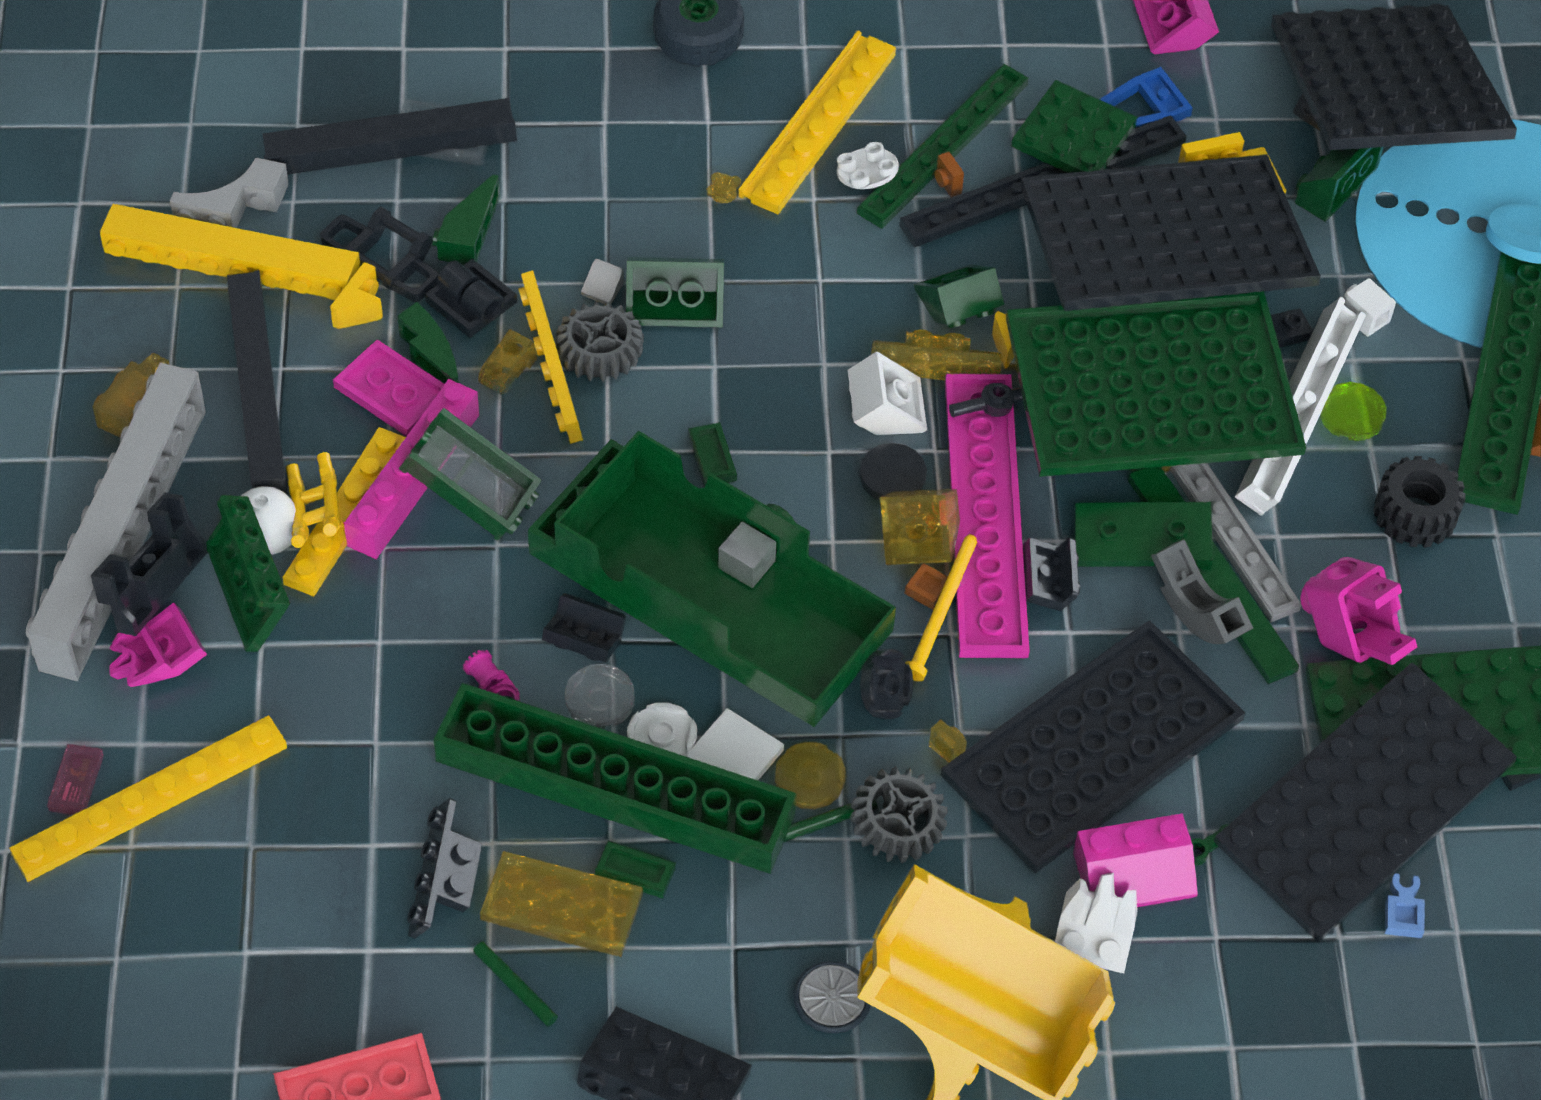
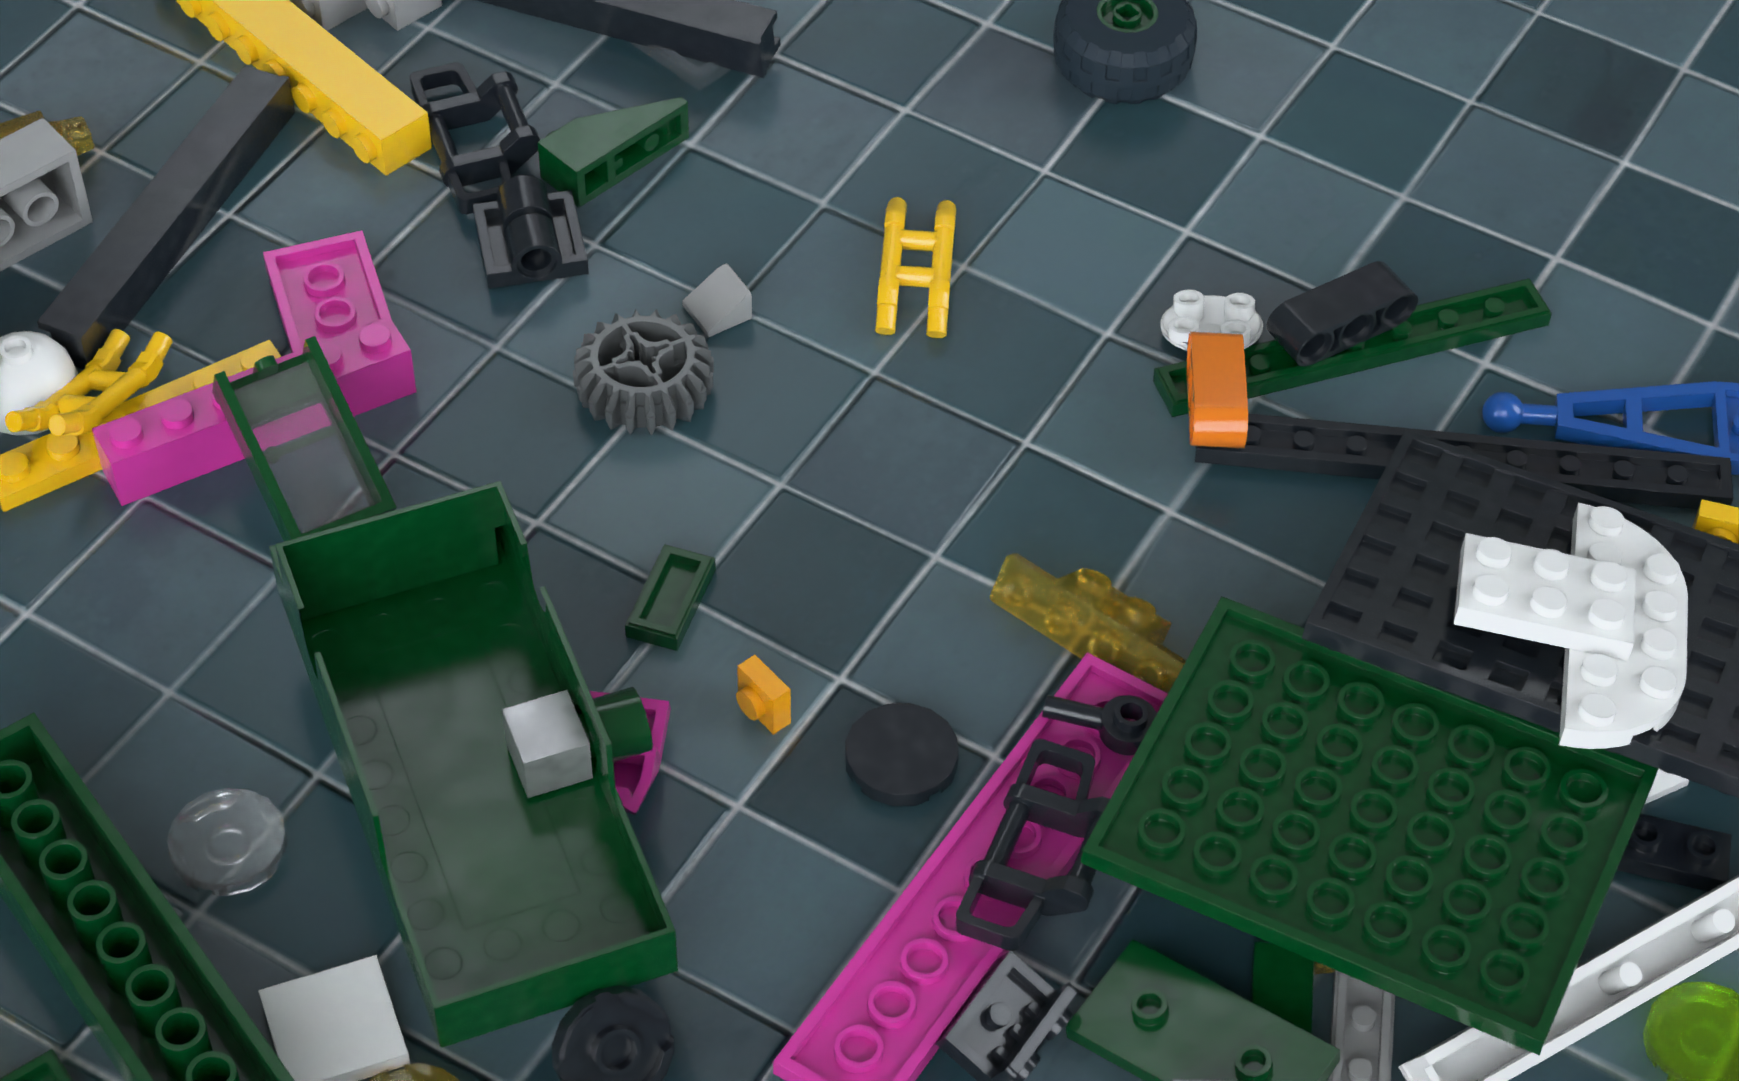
camera: 35 degrees right, 5 degrees down
yellow slope [330,262,383,329] -> none
dark green slope [397,302,459,384] -> none
dark pink connector [463,650,521,702] -> none
clear yellow leg [478,329,537,395] -> none
yellow plate [518,271,583,444] -> none
black bracket [542,593,626,663] -> none
slope [626,257,724,327] -> none
white tile [627,702,697,756] -> none
clear yellow plate [707,172,741,203] -> none
yellow plate [739,31,896,215] -> none
white slope [848,352,927,435] -> none
clear yellow slope [880,489,960,565] -> none
dark orange plate [904,563,948,610] -> none
yellow bar [905,534,977,681] -> none
dark green slope [914,264,1005,328] -> none
dark orange plate [935,152,964,197] -> none
dark green plate [1011,80,1138,173] -> none
none -> light orange plate [736,655,791,735]
none -> yellow piece [875,197,956,338]
none -> black bar [955,739,1110,951]
none -> orange beam [1186,331,1248,448]
none -> black beam [1266,261,1418,367]
none -> white plate [1453,503,1688,749]

